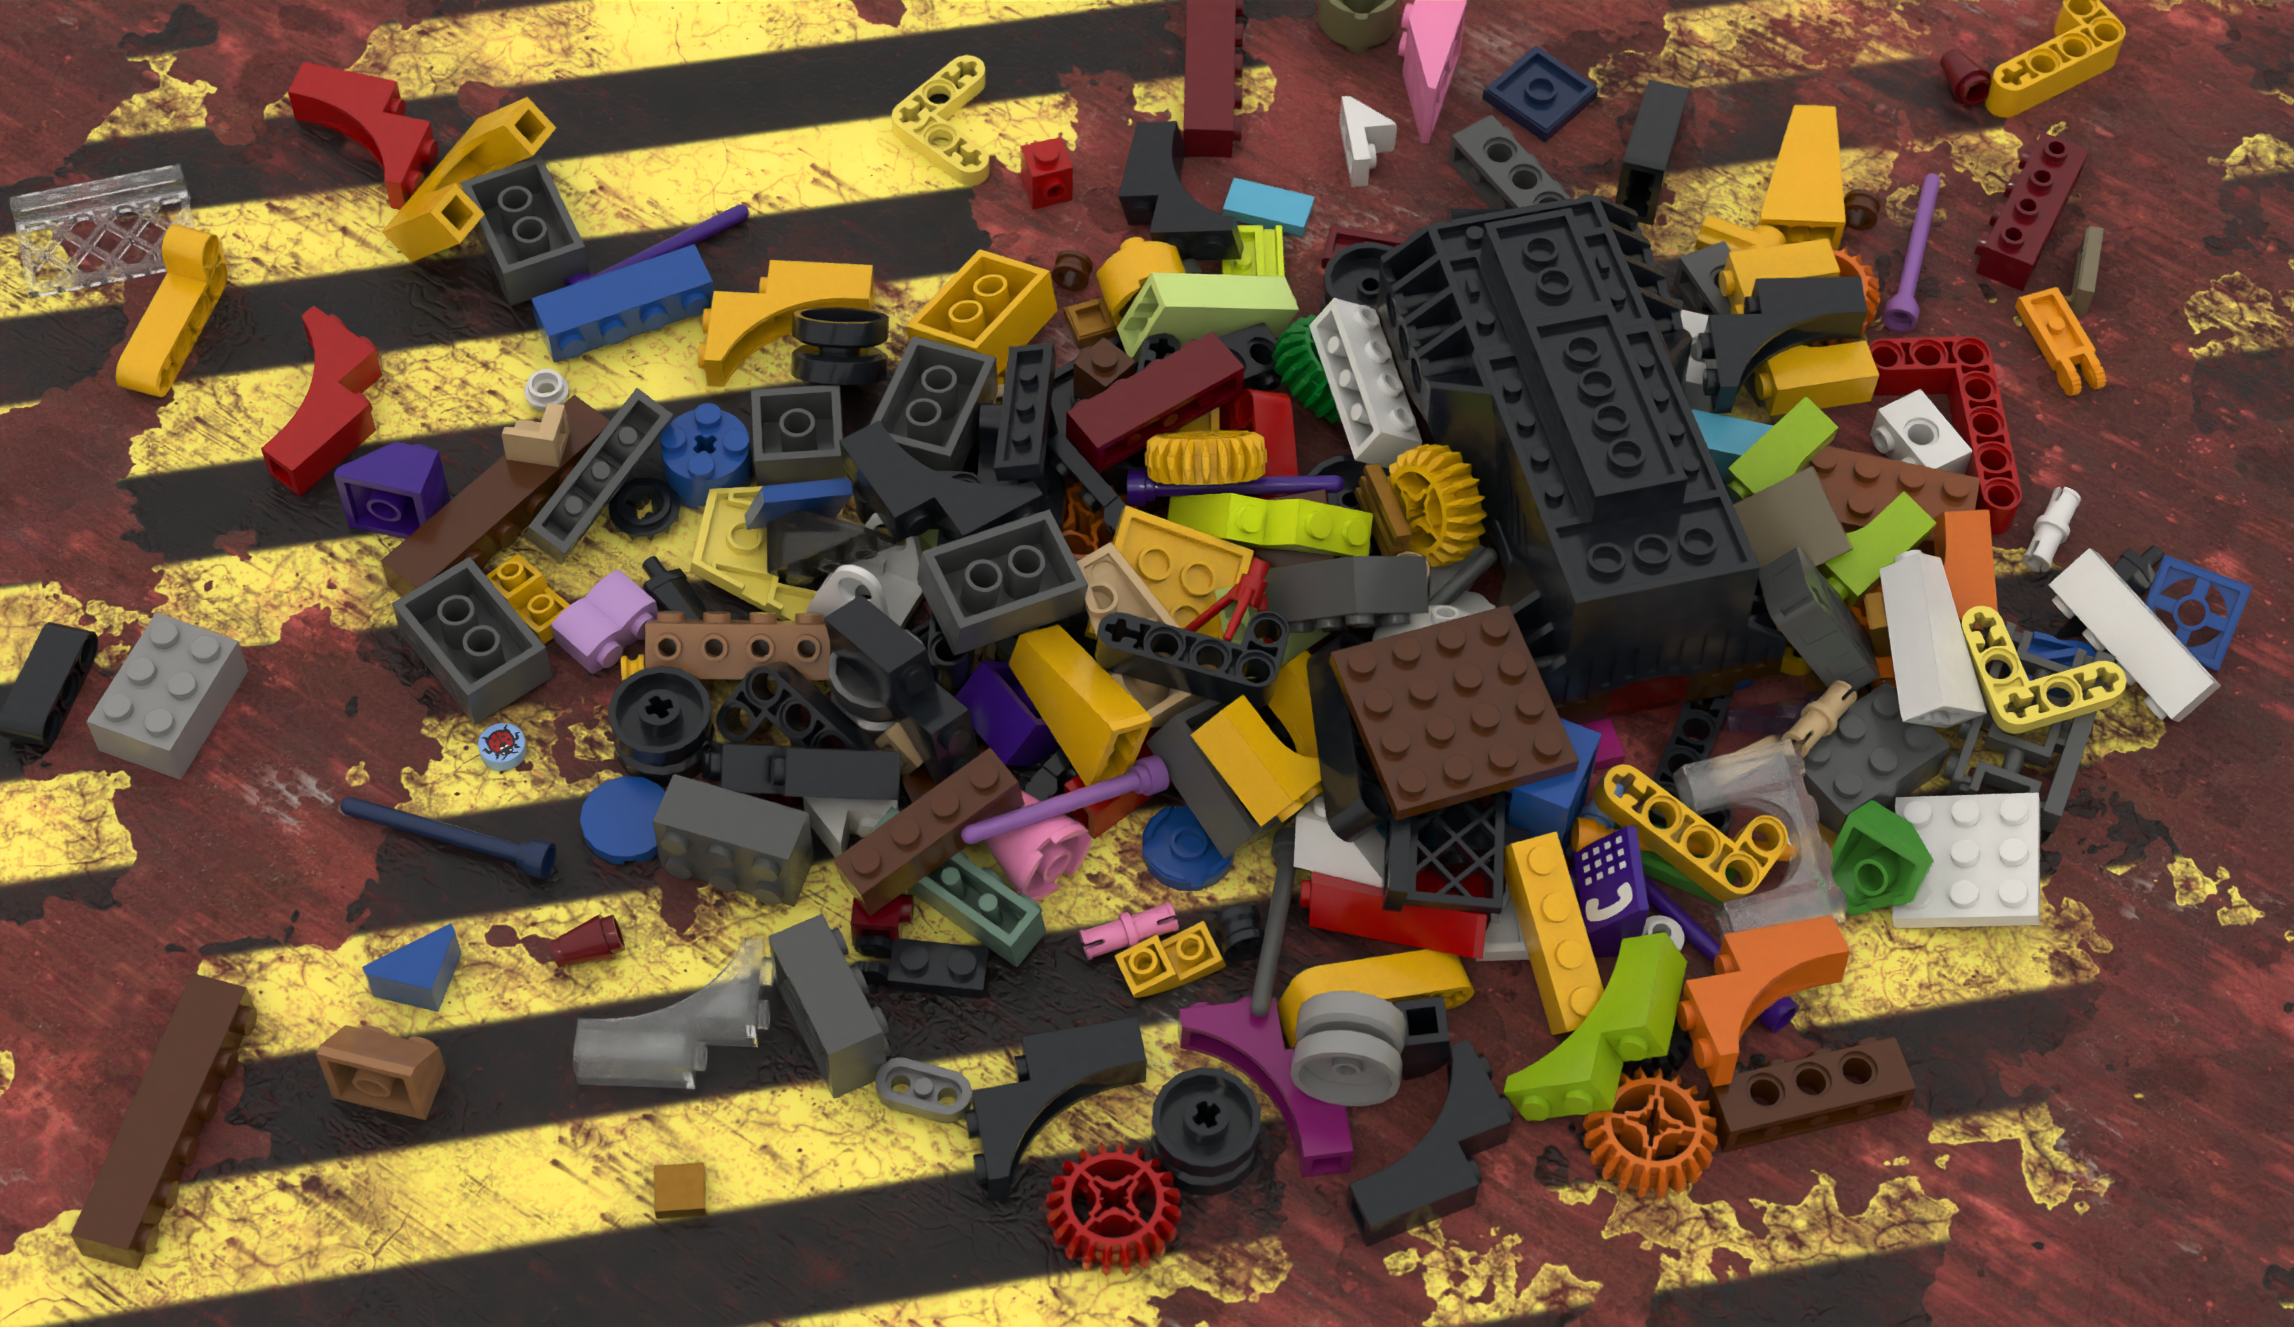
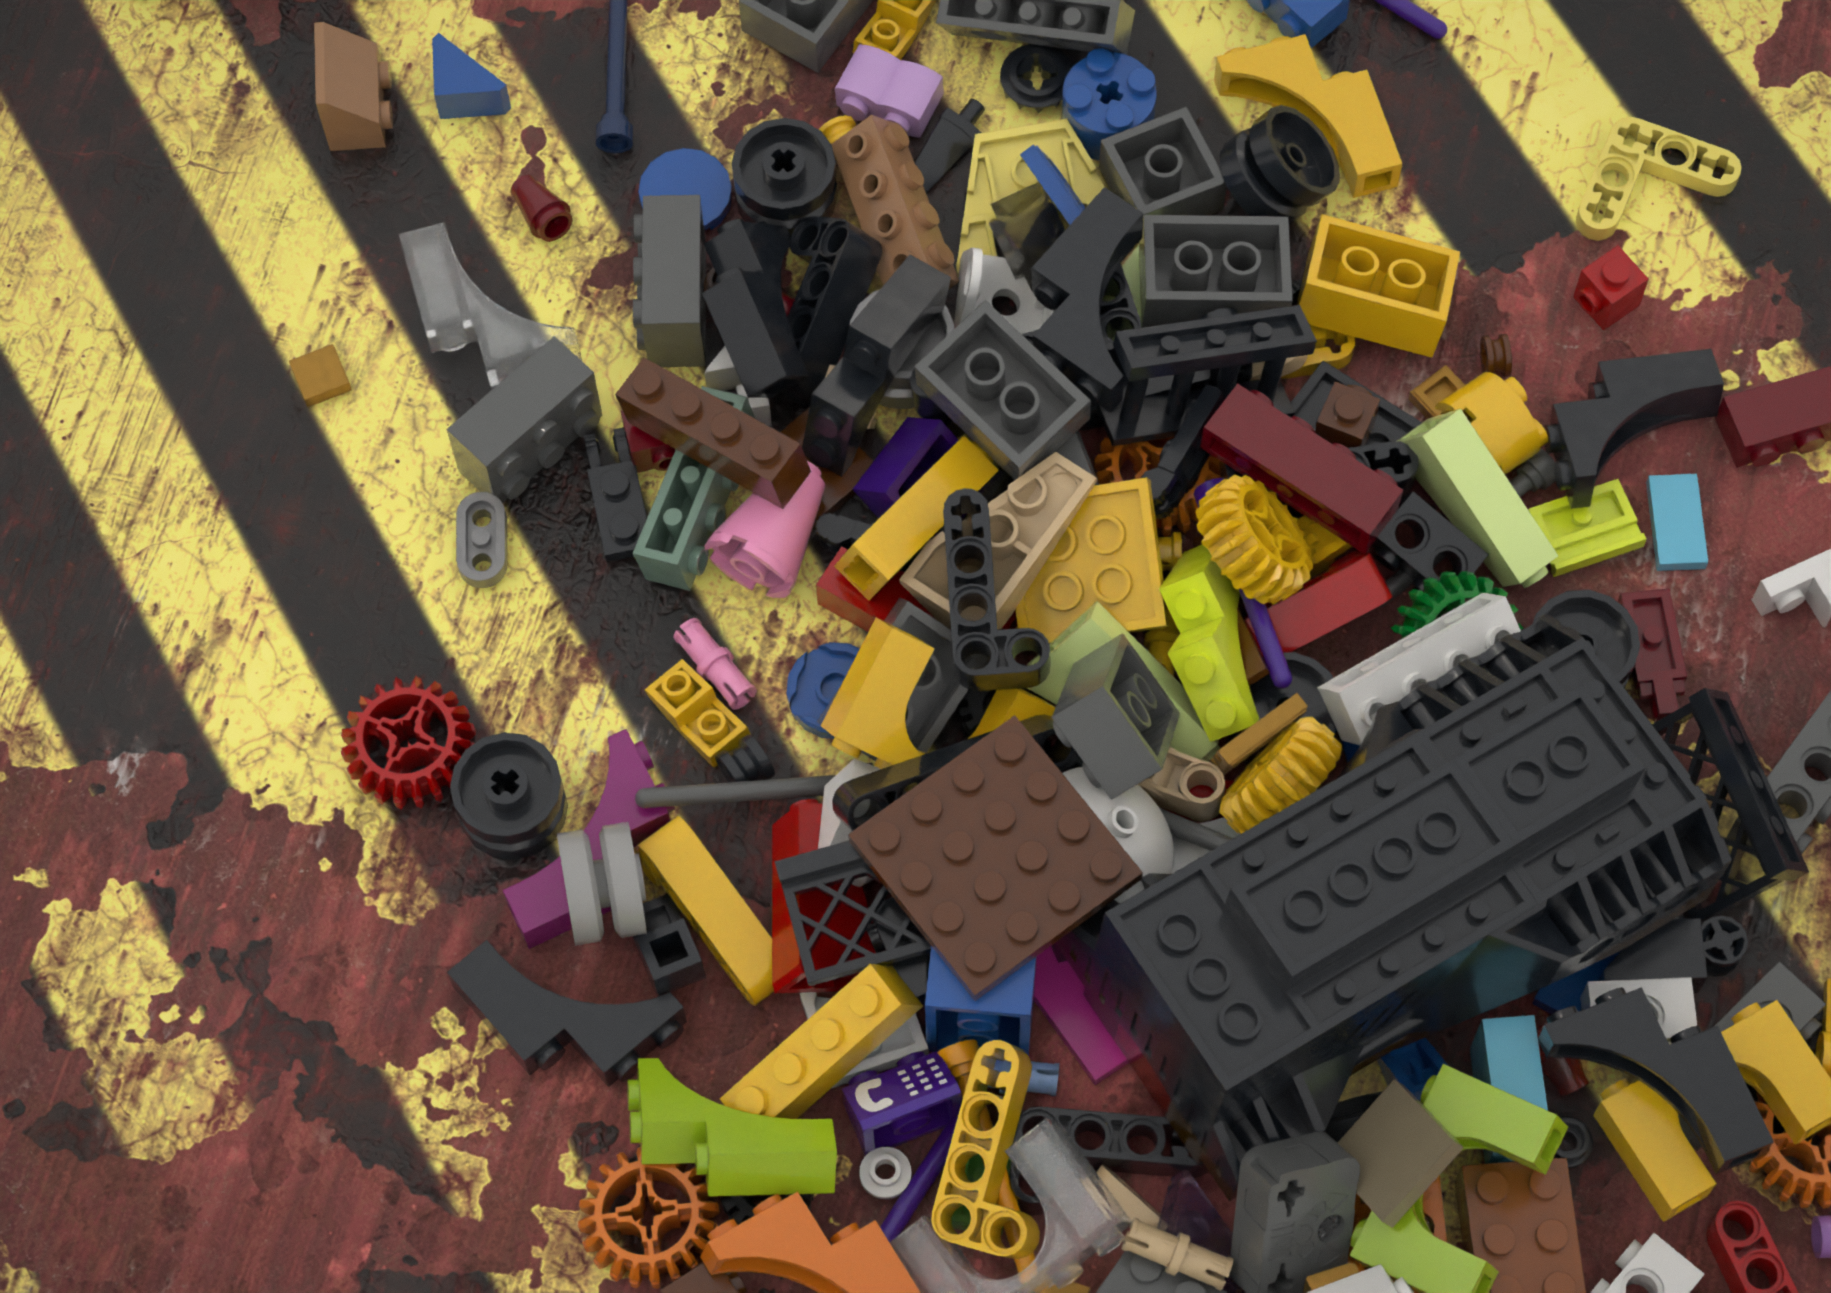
camera: 75 degrees right, 10 degrees up
light blue tile [478,723,527,771] -> none
medium lavender piece [961,754,1169,844] -> none
black arch [964,1017,1147,1201] -> none
red plant [1184,557,1274,643] -> none

